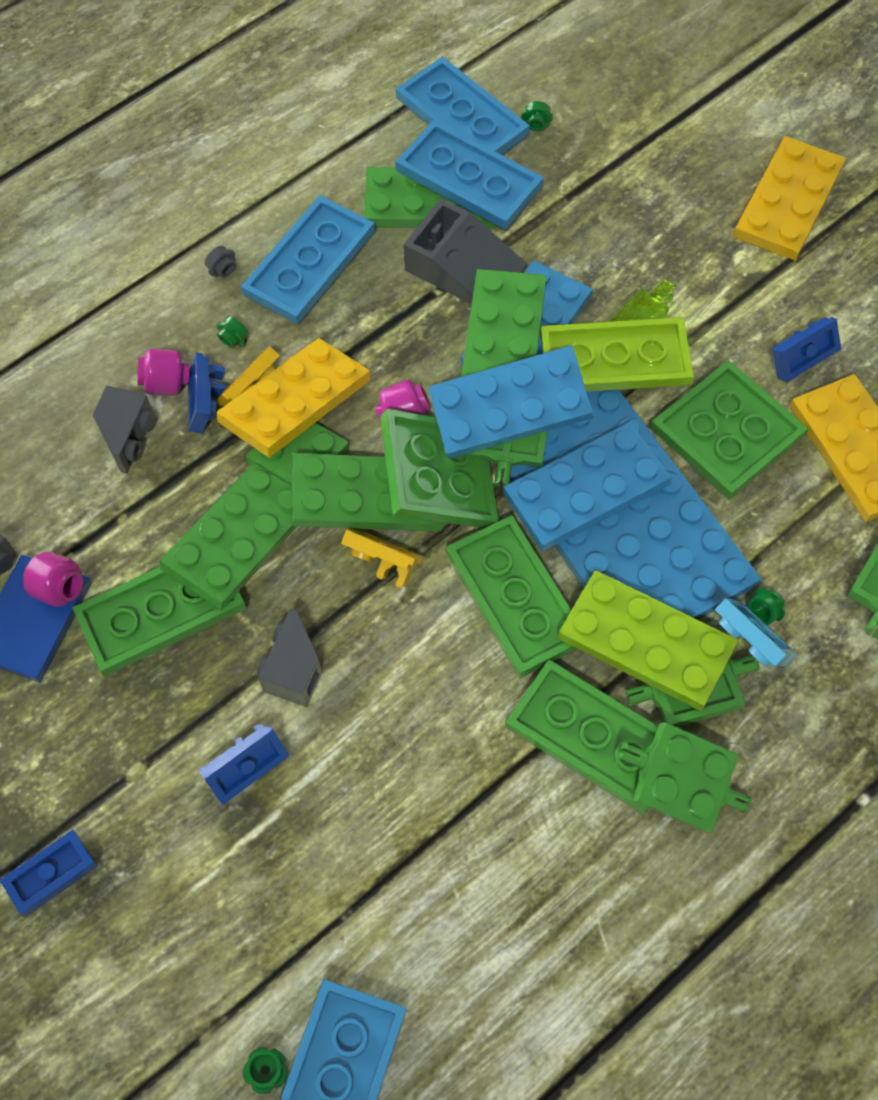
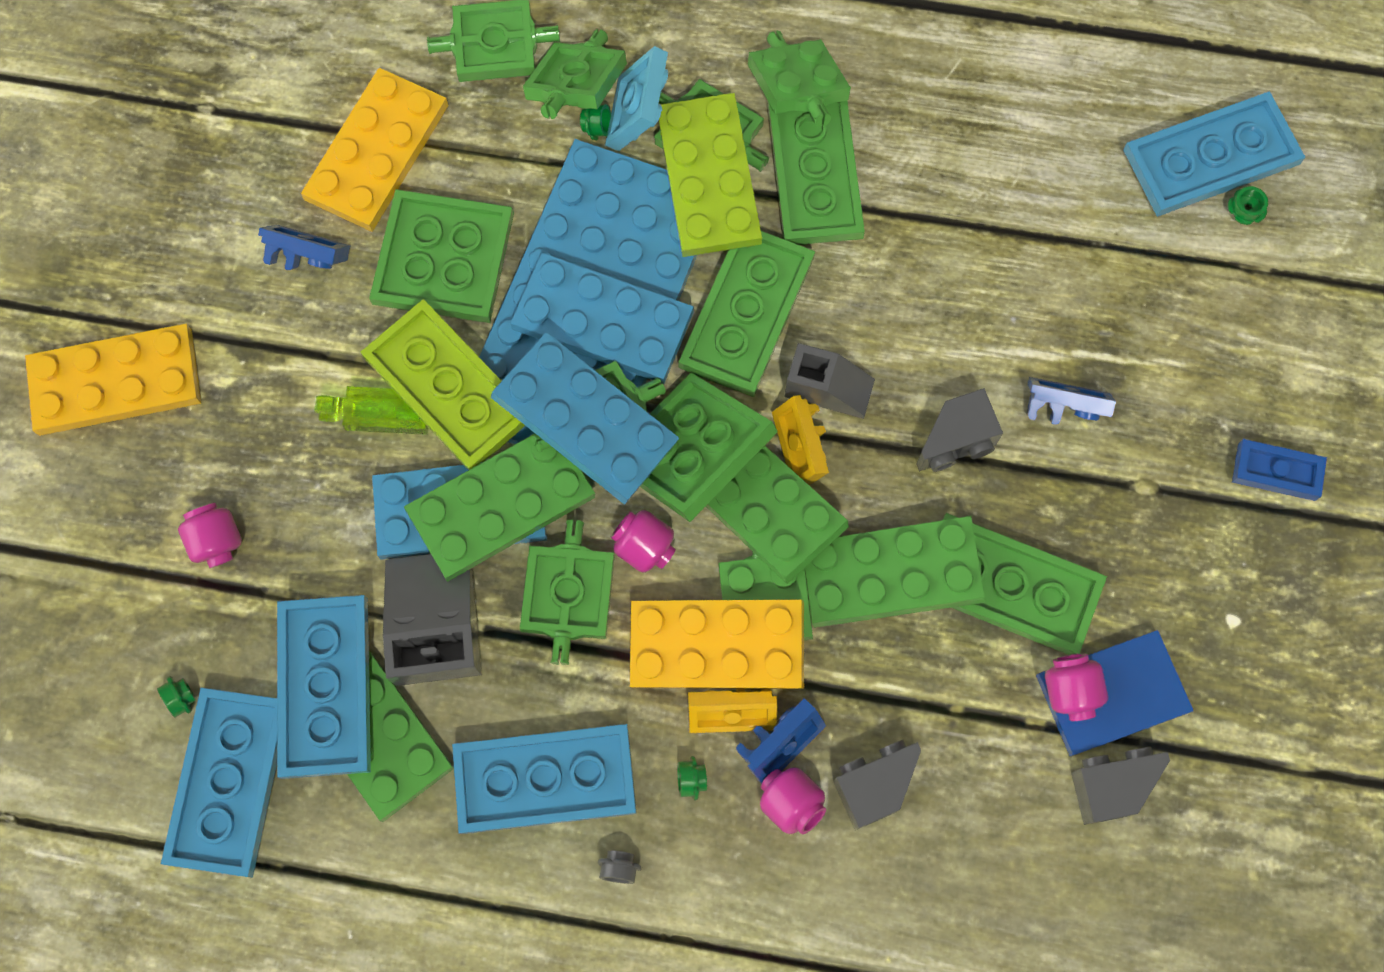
camera: 130 degrees left, 10 degrees up
none -> dark pink head [178,503,242,569]
none -> bright green plate [520,520,615,665]
none -> bright green plate [523,29,627,120]
none -> dark grey slope [785,343,875,419]

